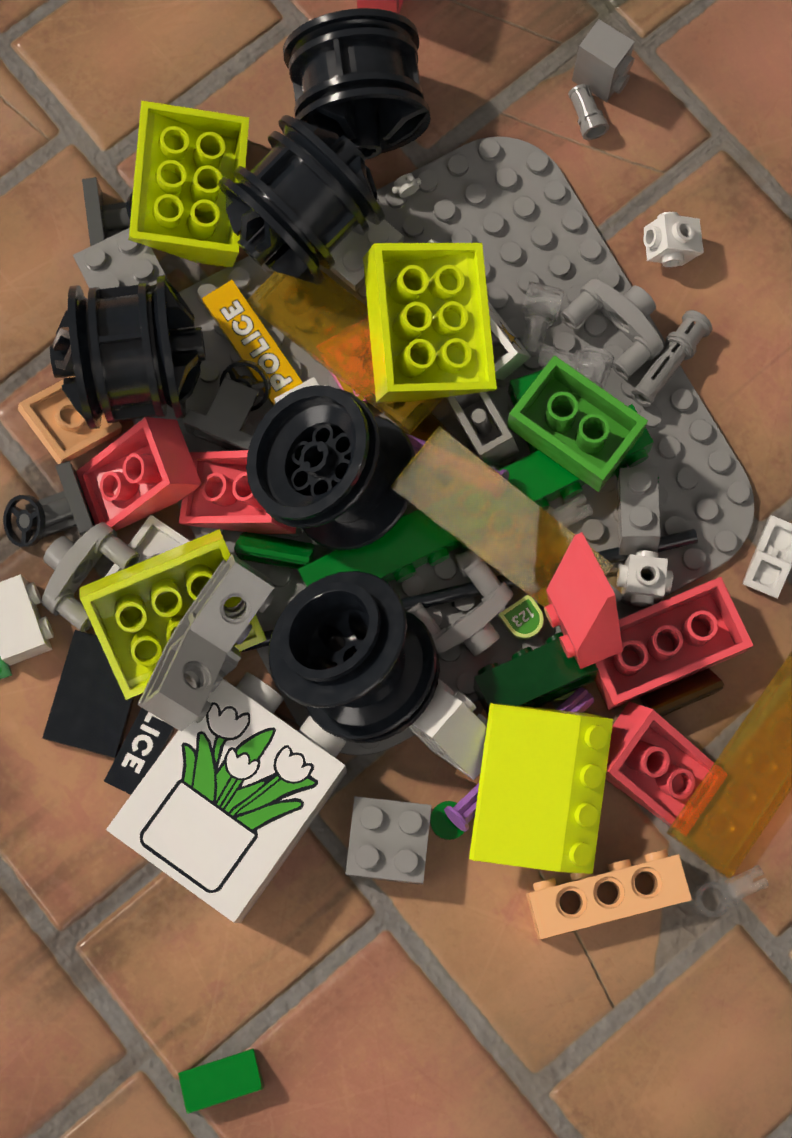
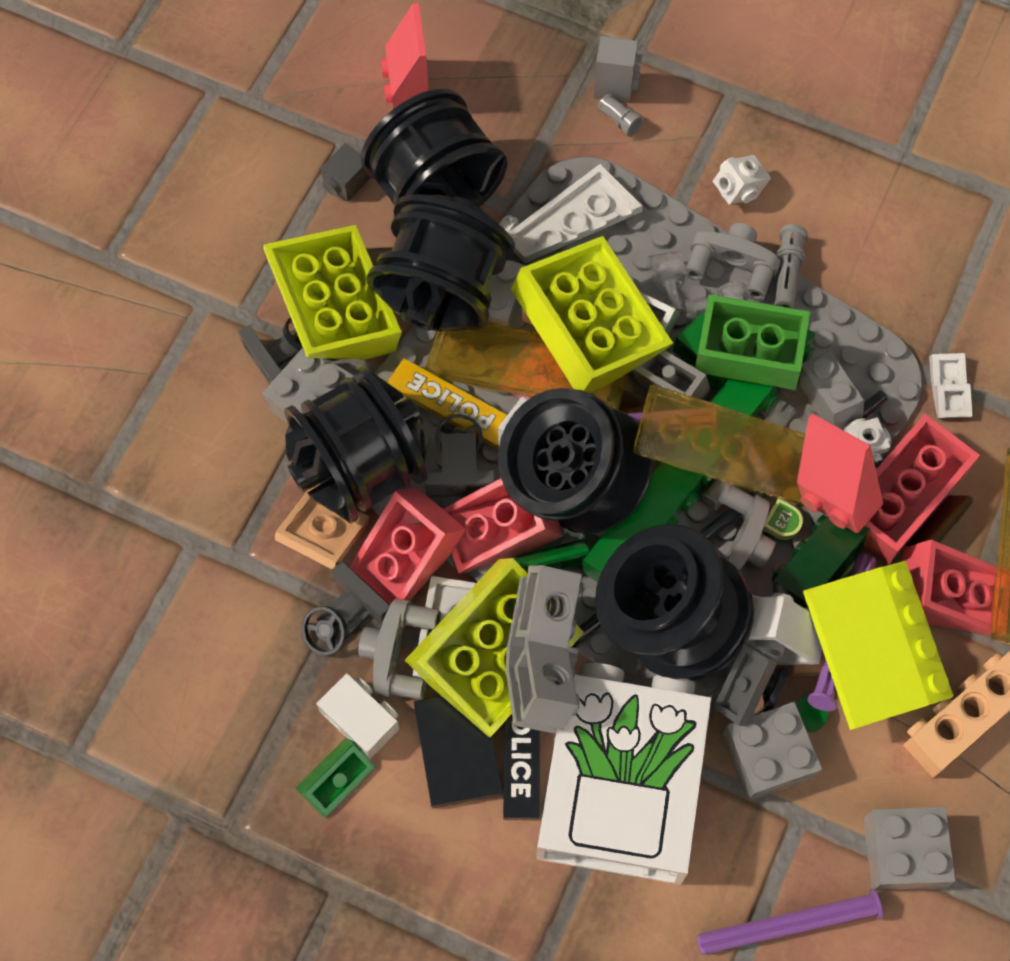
camera: 25 degrees left, 10 degrees down
none -> dark grey brick [321,143,370,202]
none -> white wing [508,164,643,263]
none -> medium lavender axle [697,889,883,955]
none -> dark grey piece [713,644,790,726]
none -> light grey brick [863,807,955,891]

